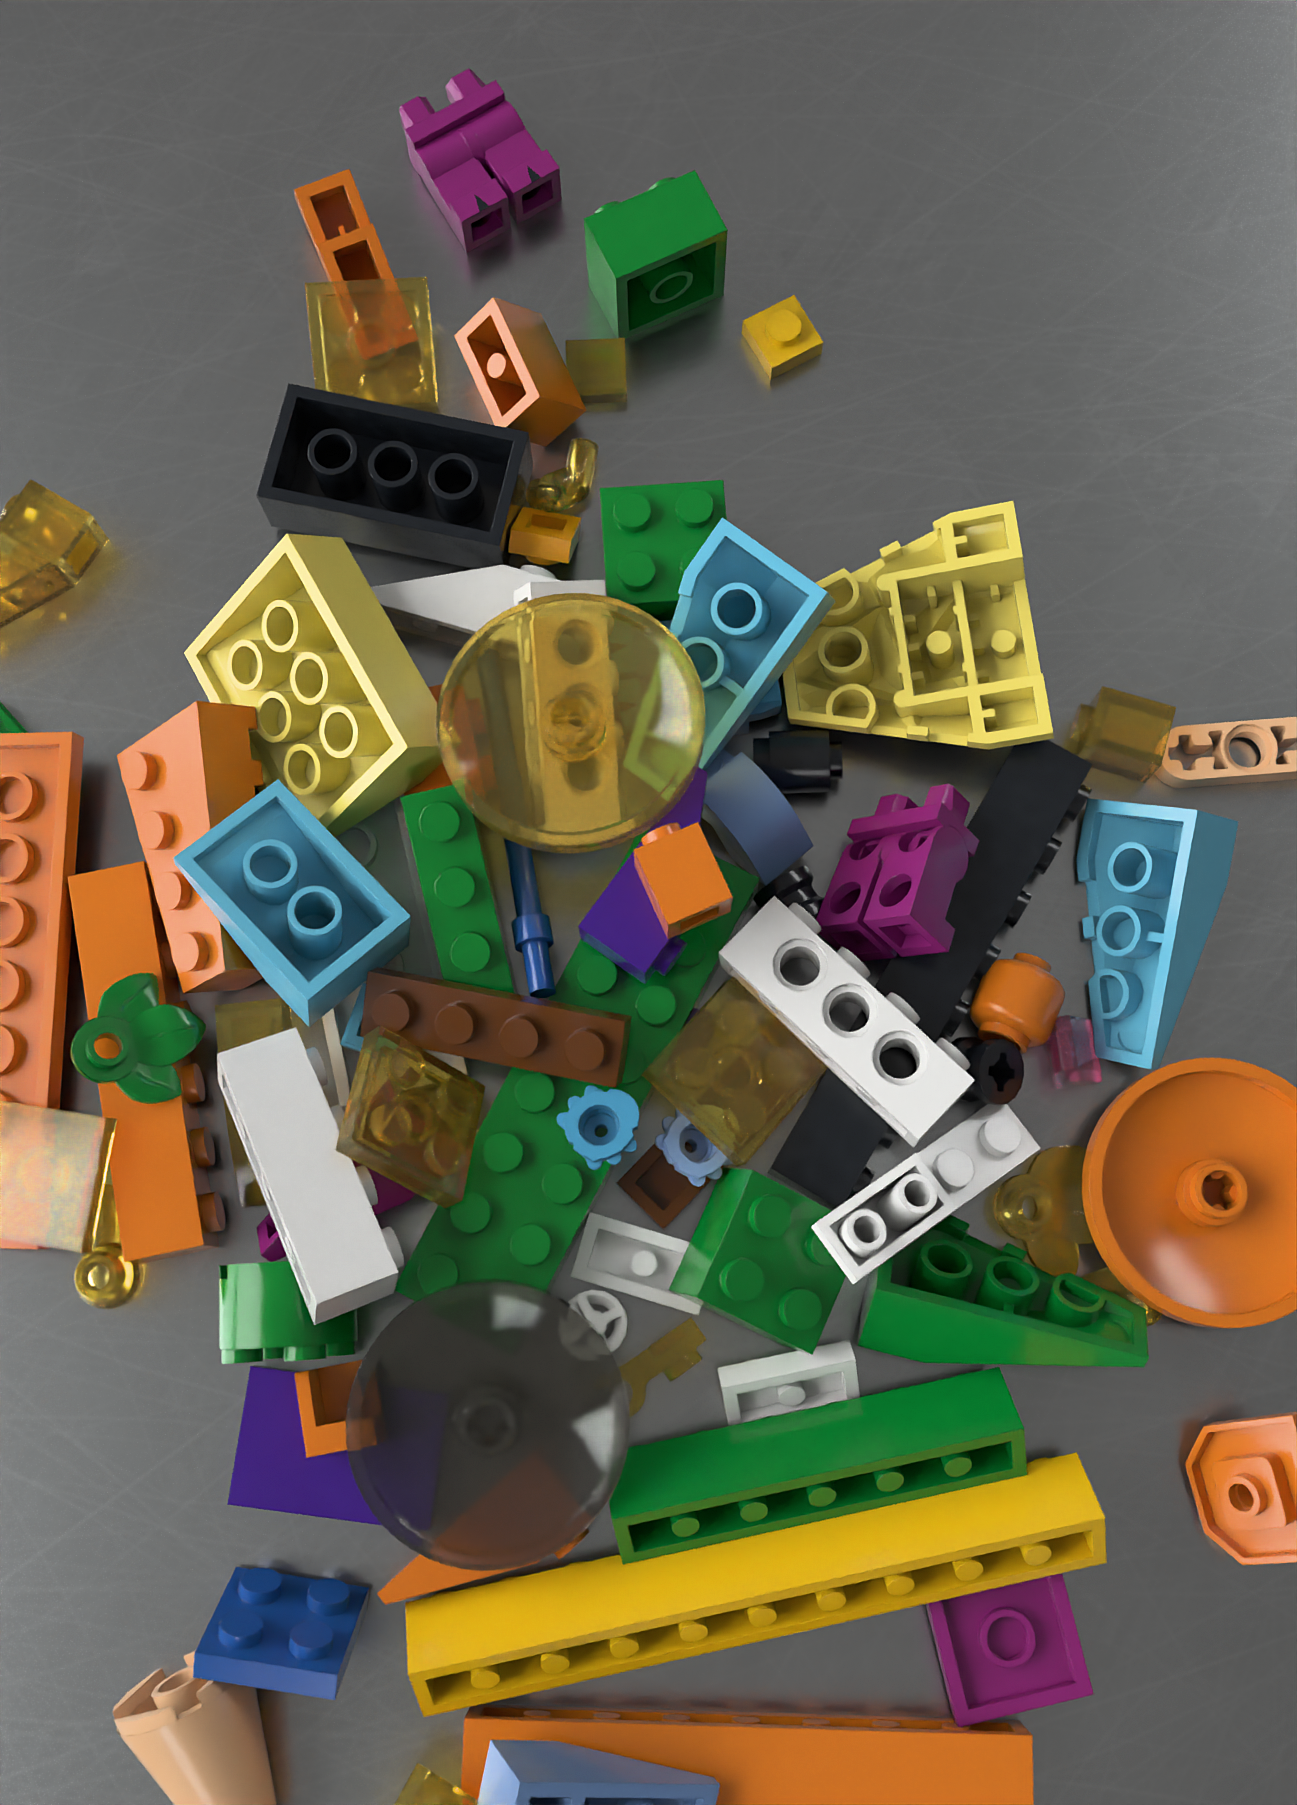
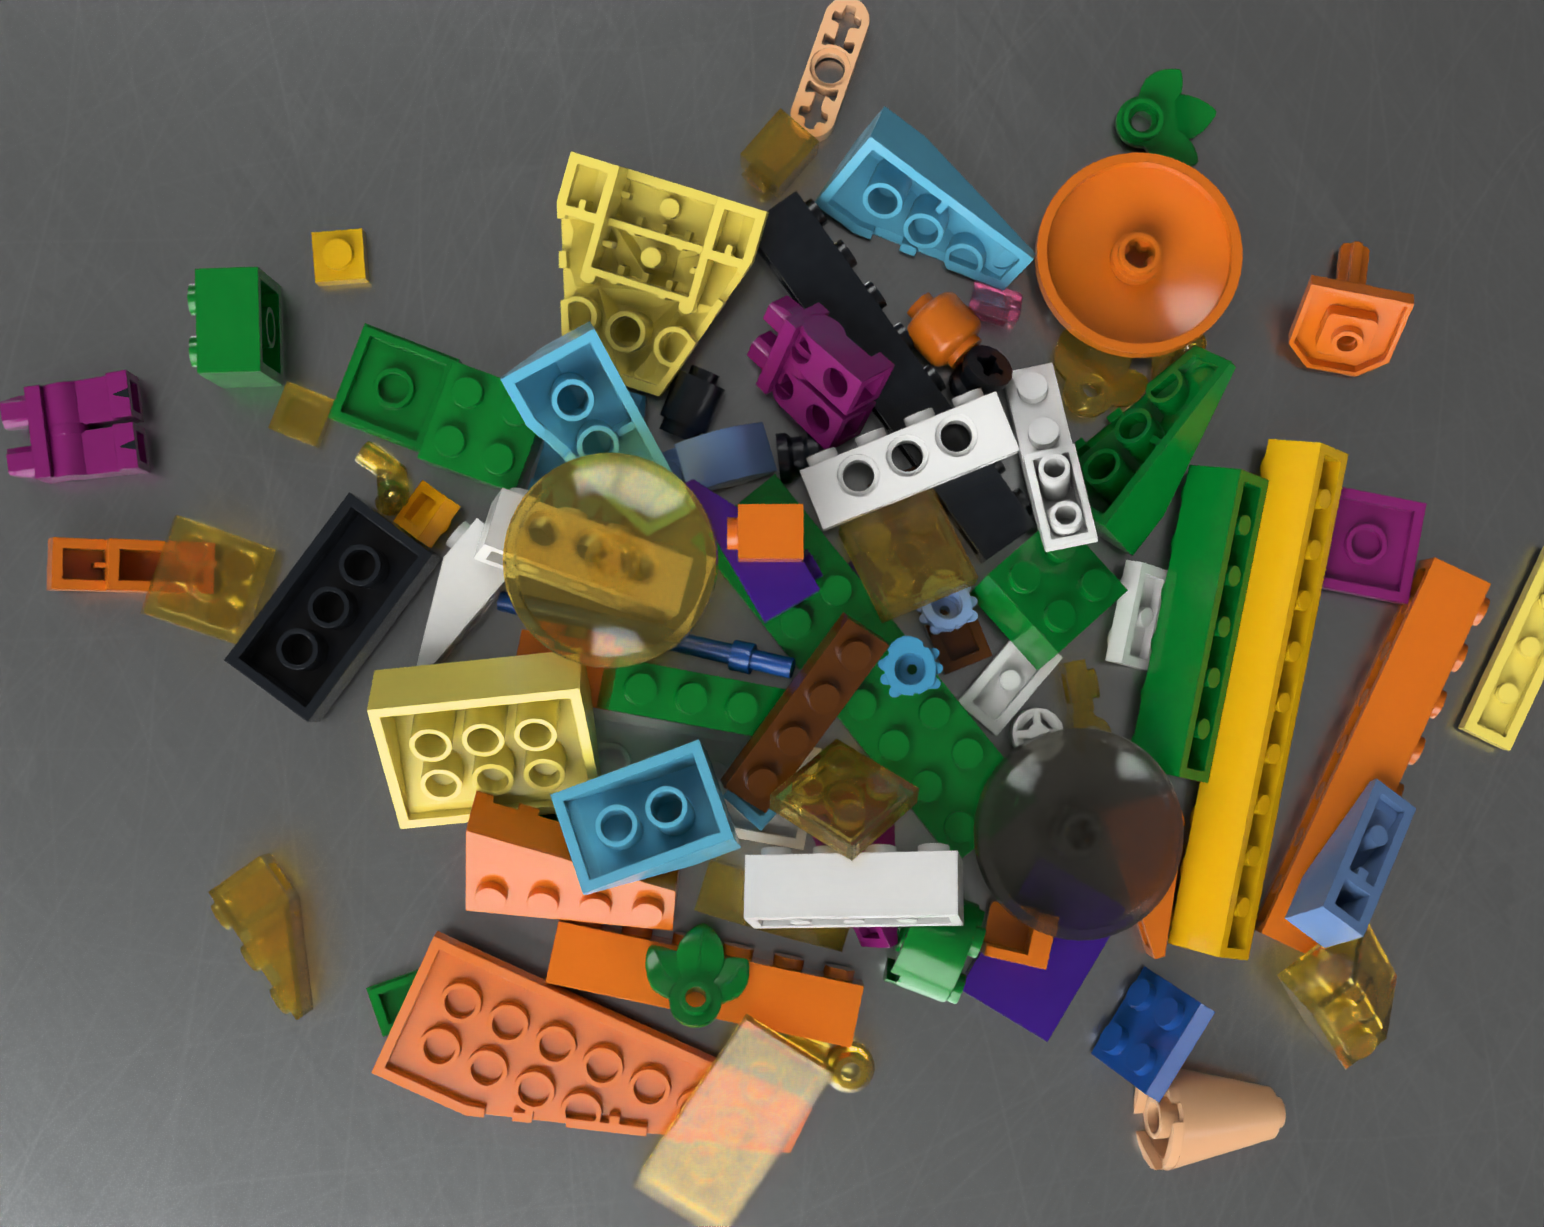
camera: 70 degrees left, 10 degrees up
orange brick [454,297,587,447] -> none
none -> green tile [328,323,462,453]

